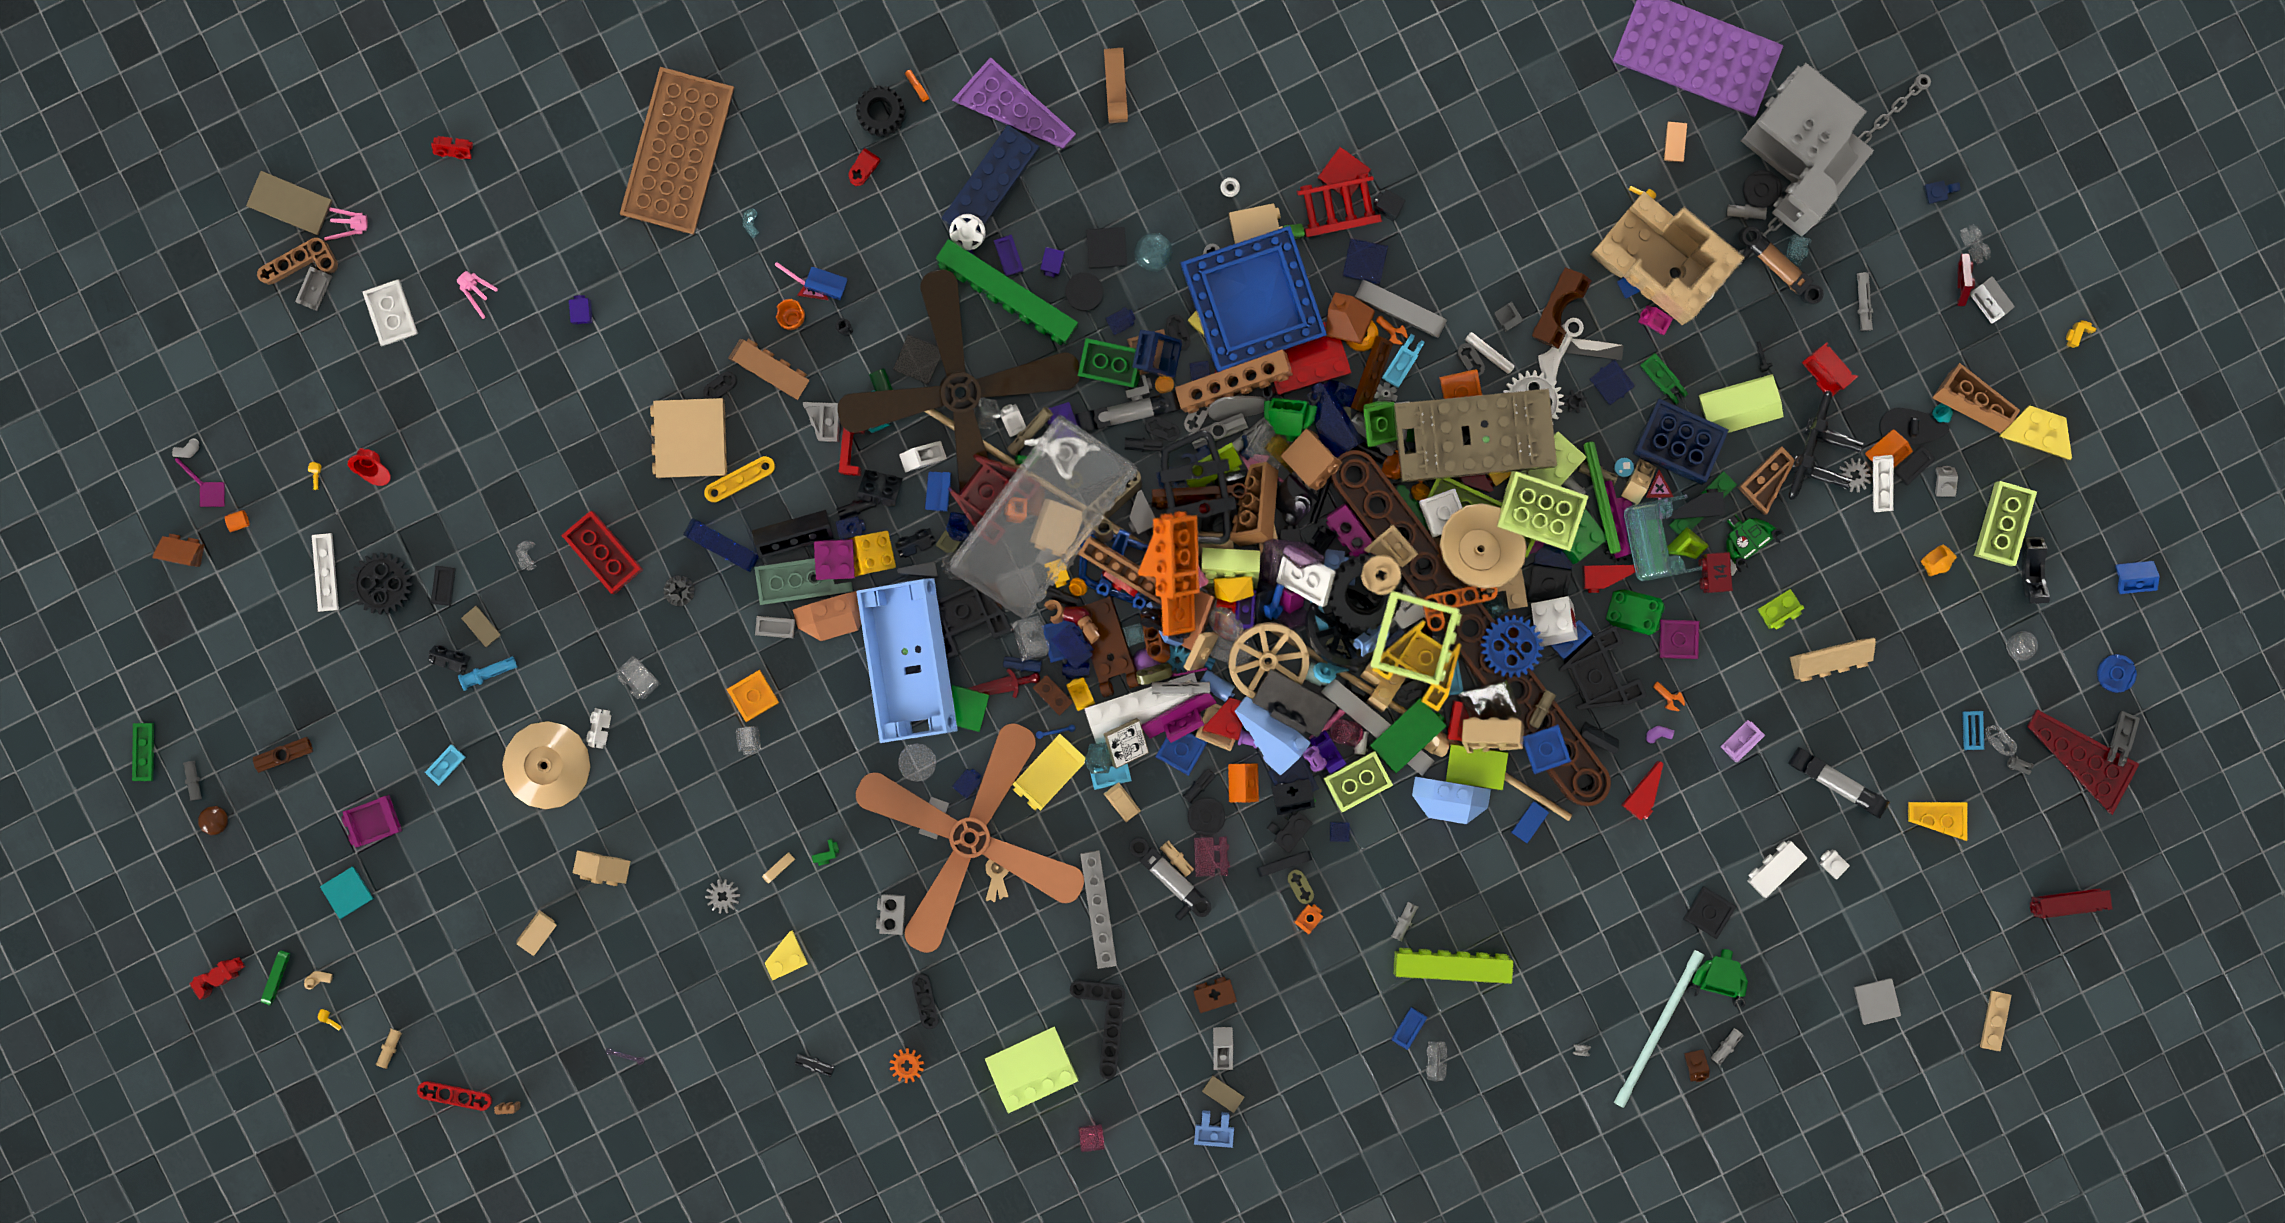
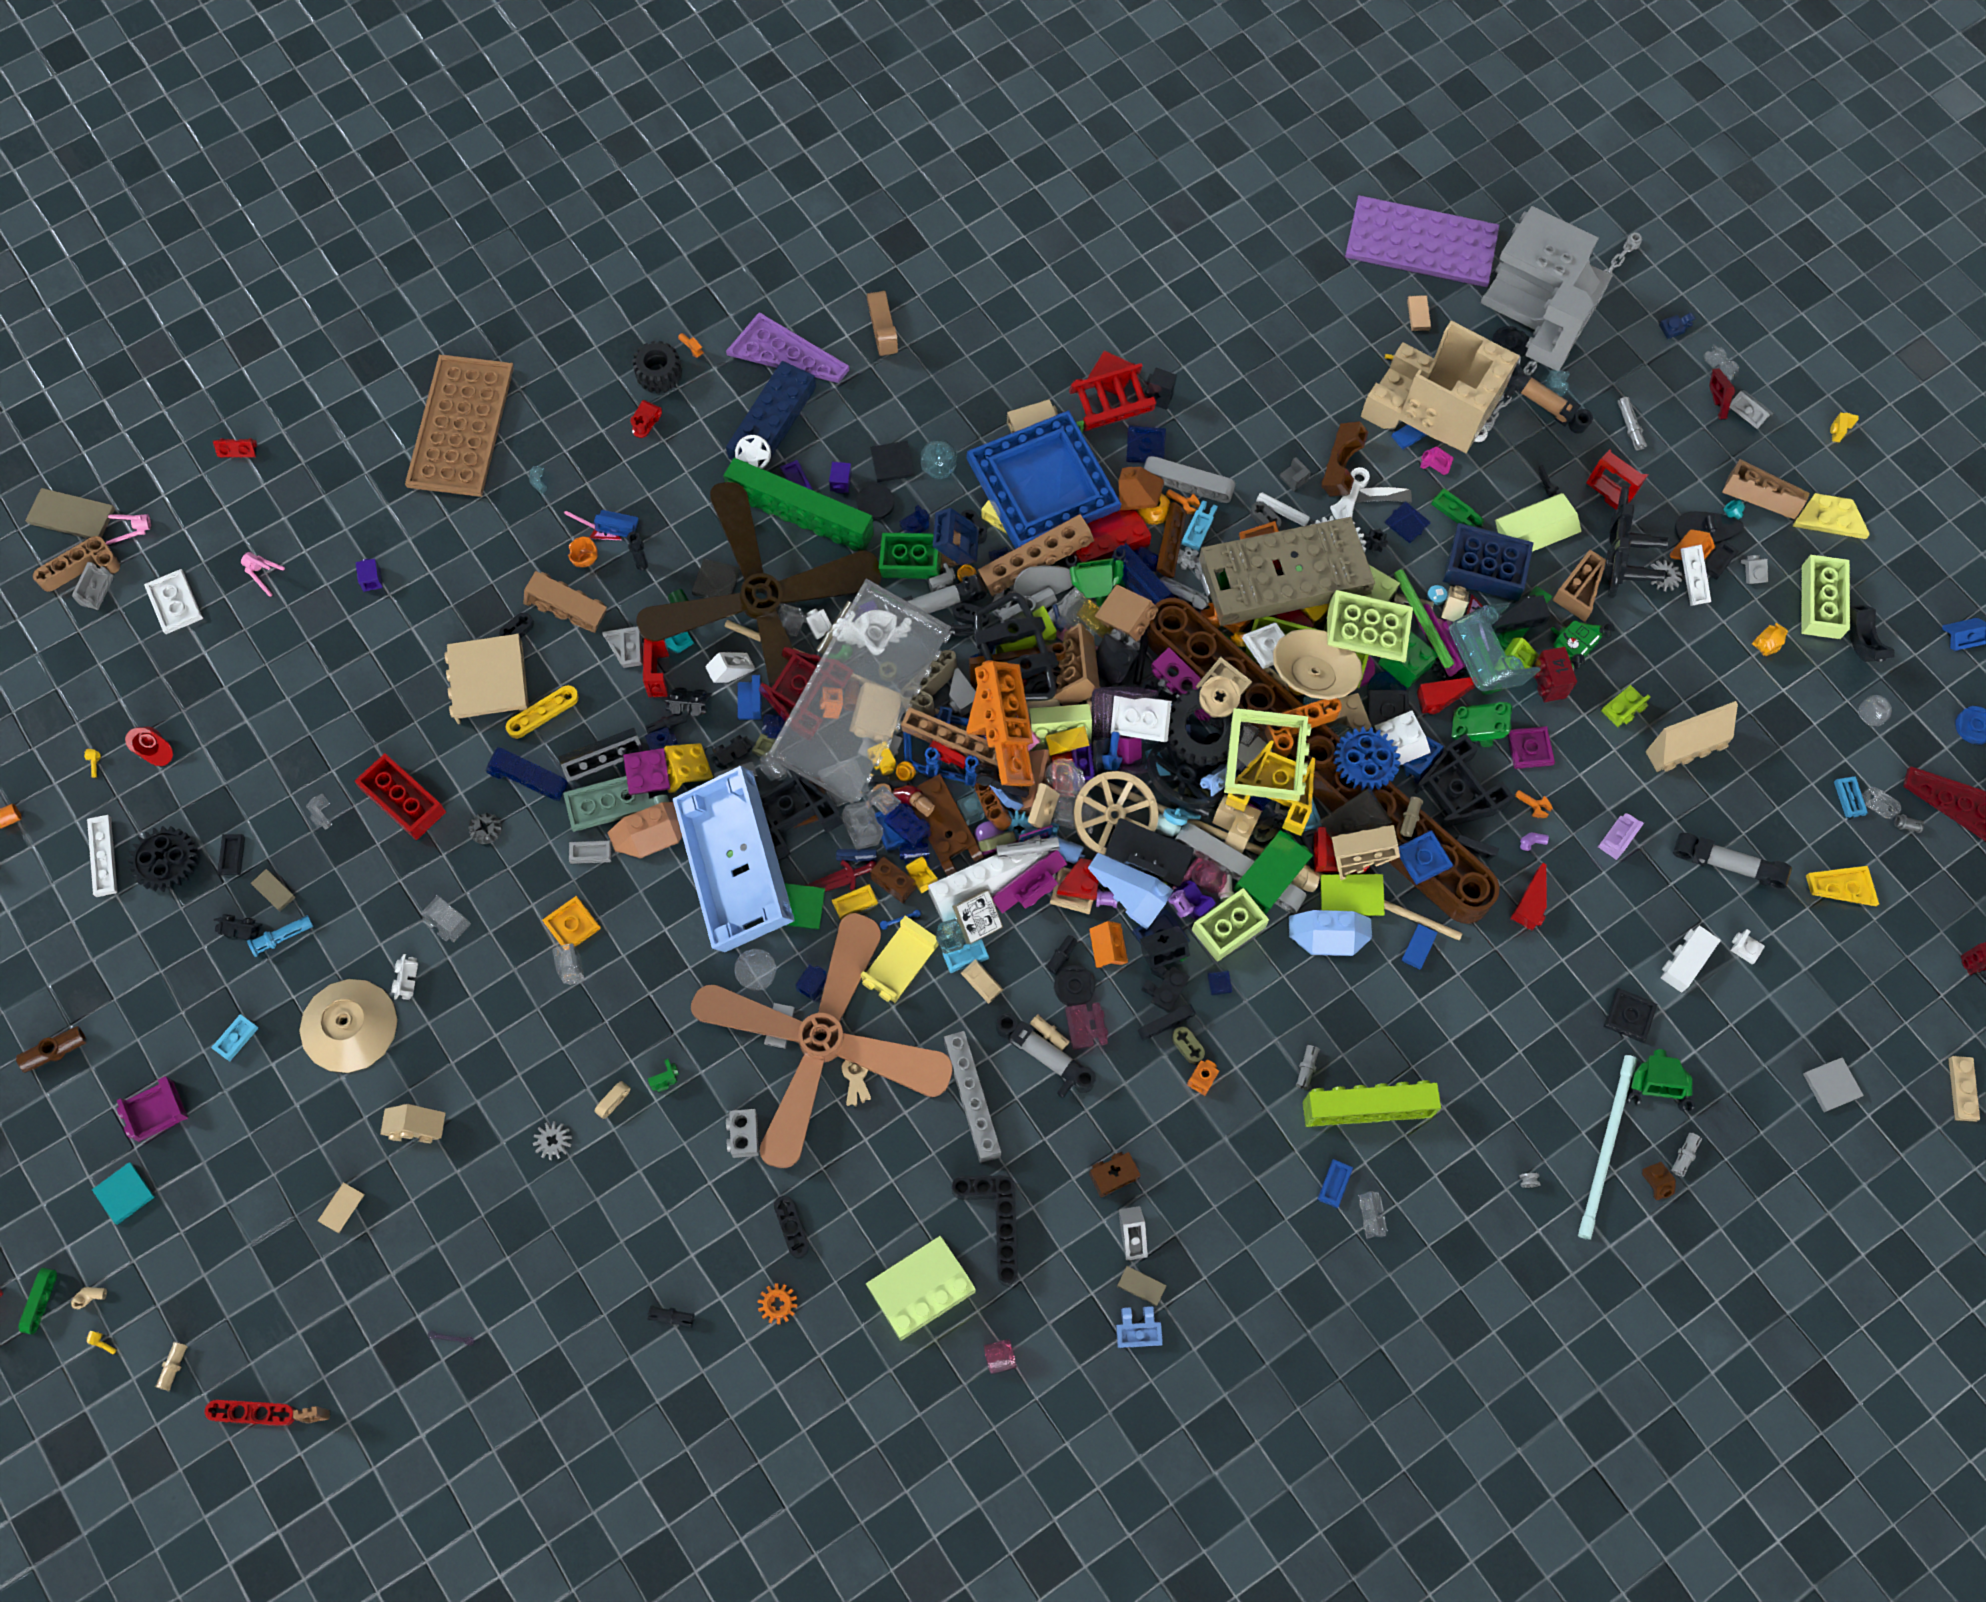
camera: 10 degrees left, 20 degrees down
light yellow wing [765,930,808,980] -> none
blue tile [1155,733,1208,776] -> none
white plate [1221,178,1240,197] -> none
bright green slope [1364,401,1397,447] -> none
none -> yellow tile [832,884,878,920]
none -> clear bracket [865,785,901,815]

